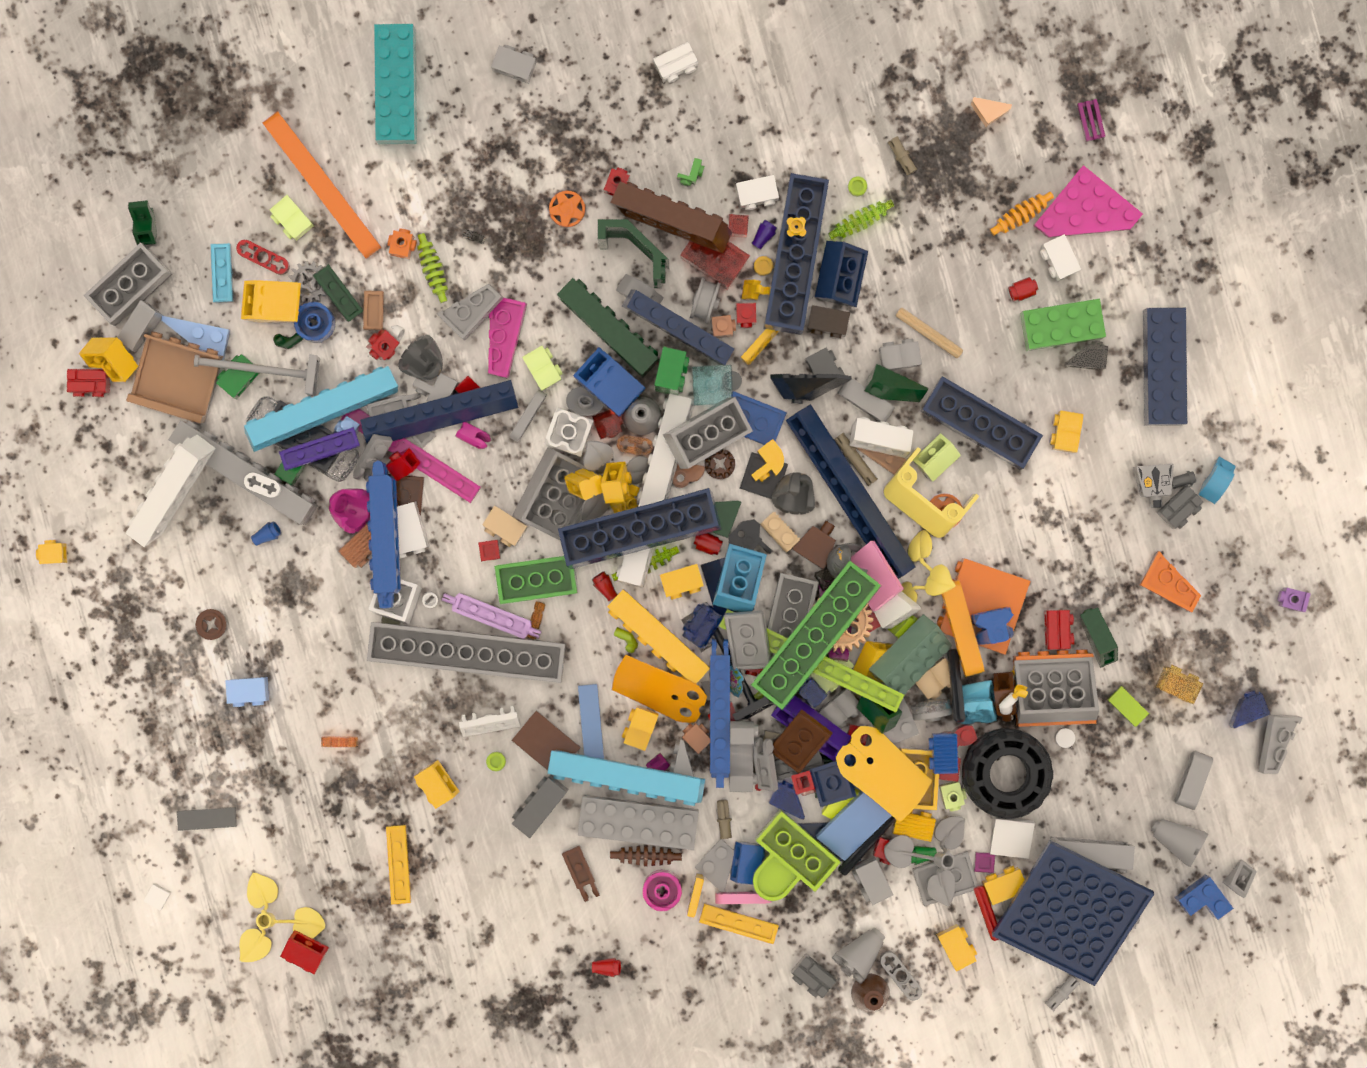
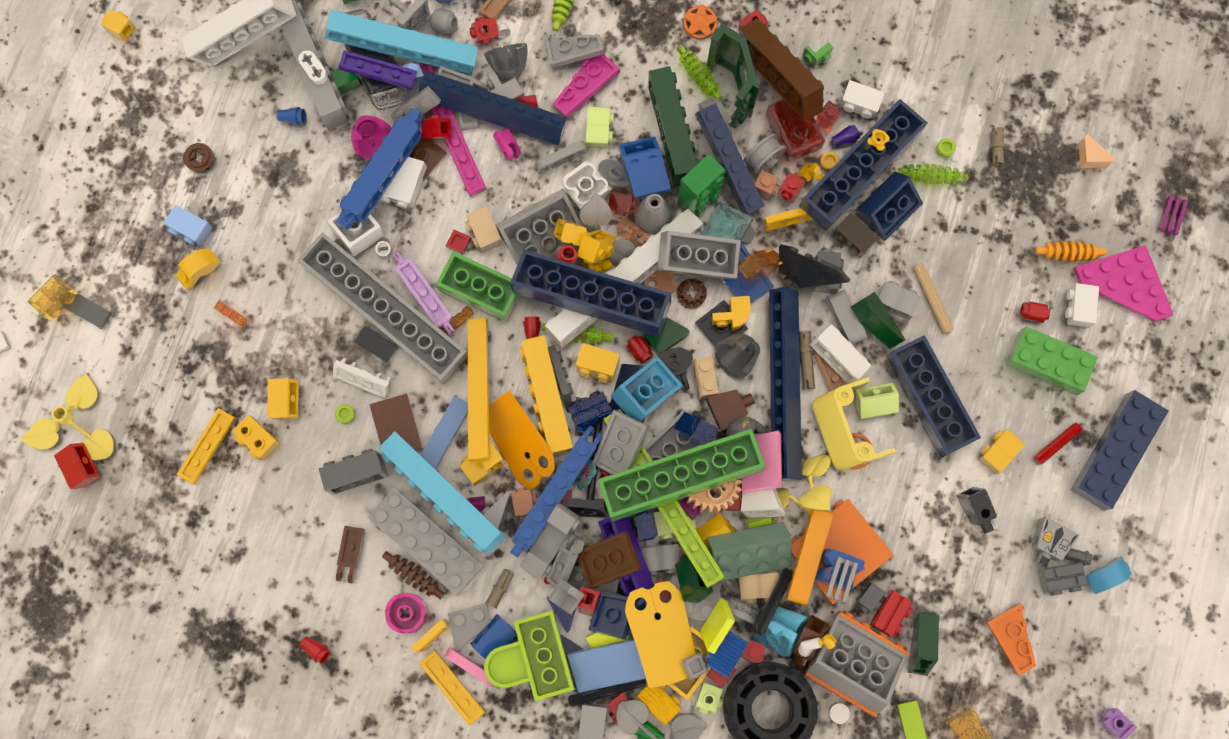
camera: 30 degrees right, 10 degrees down
nougat brick [339,524,372,568] -> none
lime arm [614,627,638,653] -> none
clear smoke slope [1064,341,1108,371] -> none
none -> clear yellow brick [27,274,78,321]
none -> yellow brick [176,248,220,290]
none -> yellow brick [232,415,280,460]
none -> black tile [354,326,397,362]
none -> light grey head [429,8,458,34]
none -> yellow tile [468,317,490,462]
none -> dark grey wing [547,345,574,413]
none -> light grey panel [548,579,585,614]
none -> red brick [555,246,577,264]
none -> clear blue slope [674,412,719,445]
none -> clear neon green piece [676,45,722,100]
none -> light grey tile [681,653,708,680]
none -> neon yellow tile [700,598,735,654]
none -> clear orange brick [738,248,783,281]
none -> light grey tile [825,557,858,603]
none -> dark grey brick [856,582,889,615]
none -> black torso [956,487,997,534]
none -> red axle [1034,423,1083,465]

